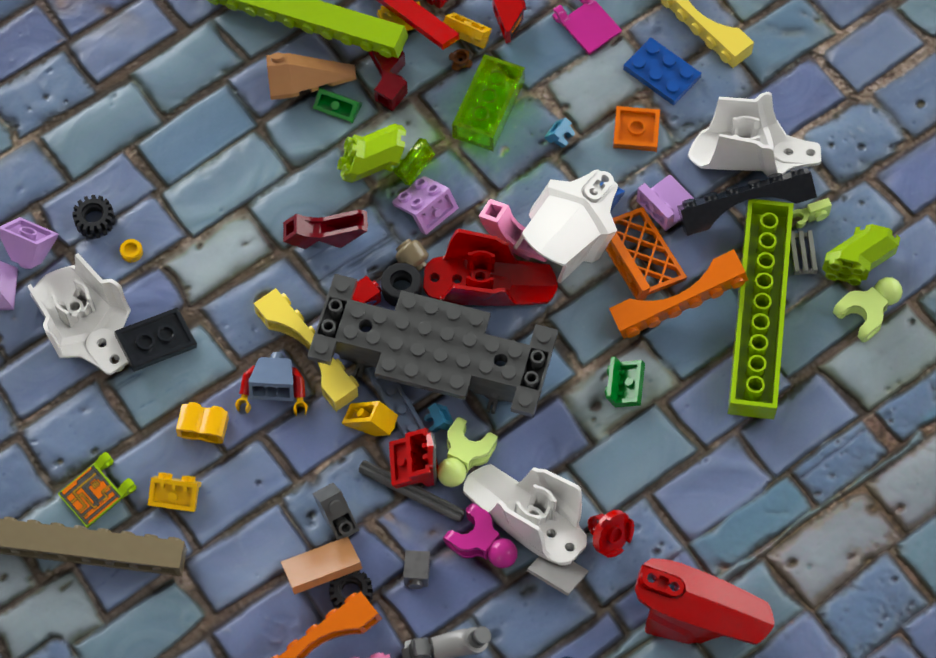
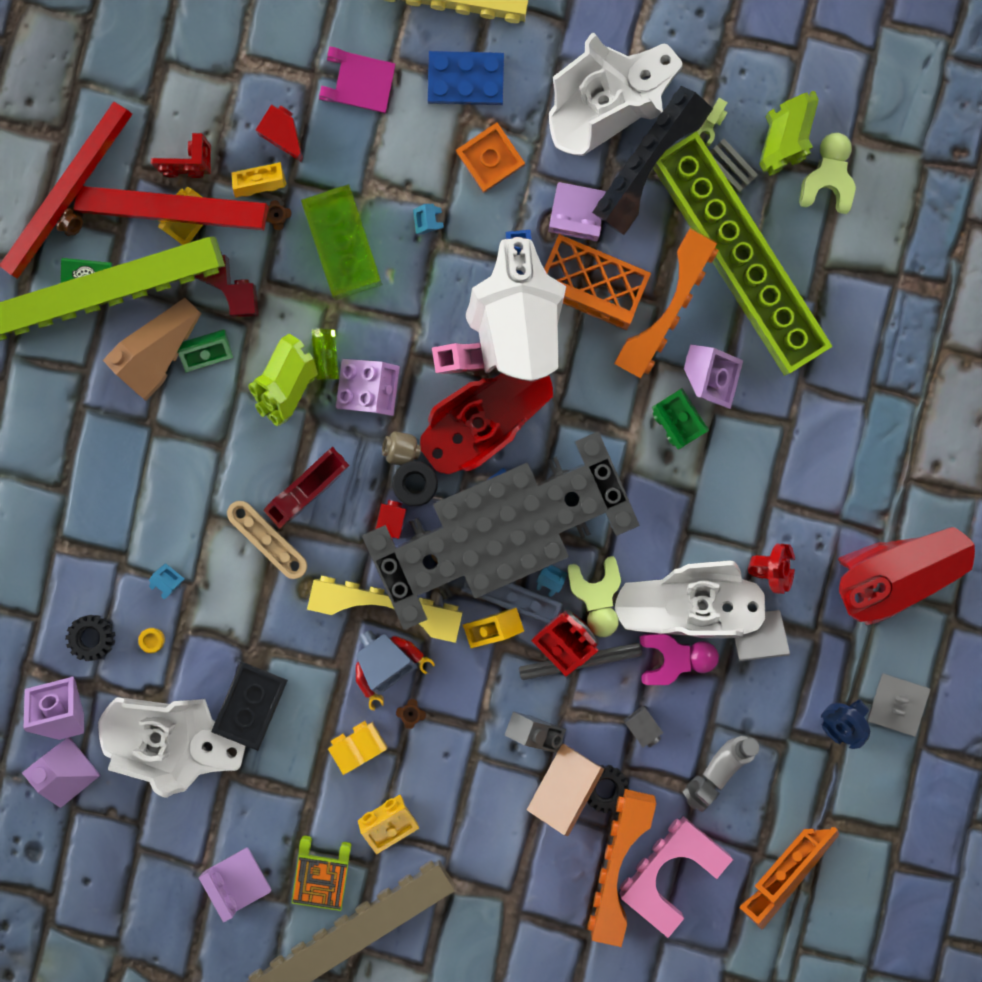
camera: 40 degrees left, 25 degrees up
none -> dark azure tile [148,563,185,599]
none -> lavender bracket [199,847,271,923]
none -> tan plate [227,501,308,579]
none -> reddish brown plate [396,699,426,729]
none -> lavender slope [684,345,743,409]

